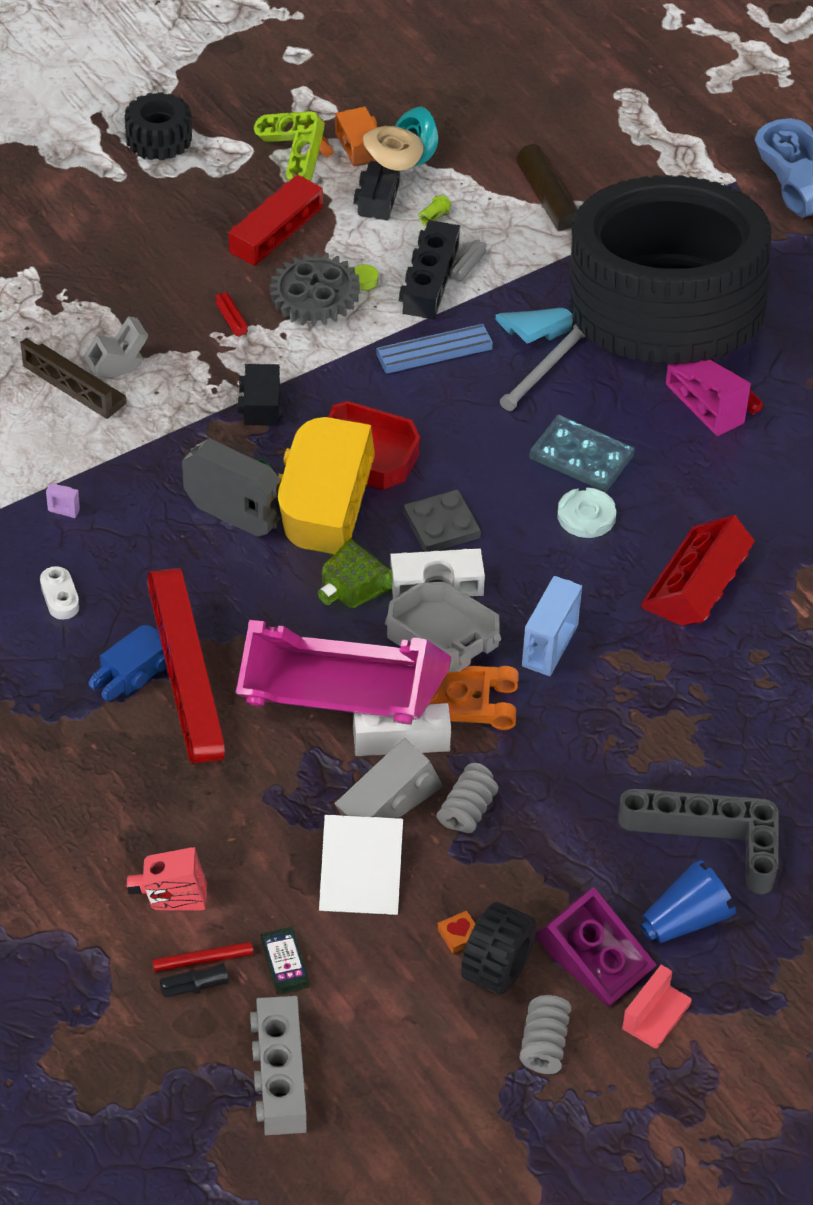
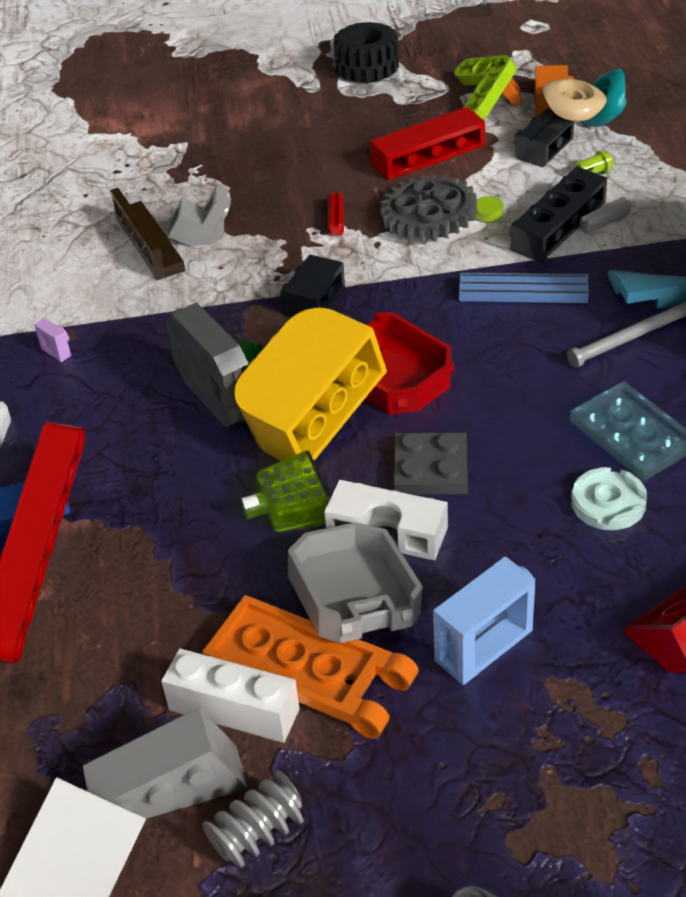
camera: 30 degrees right, 5 degrees down
dark pink windscreen [236,620,452,725] -> none

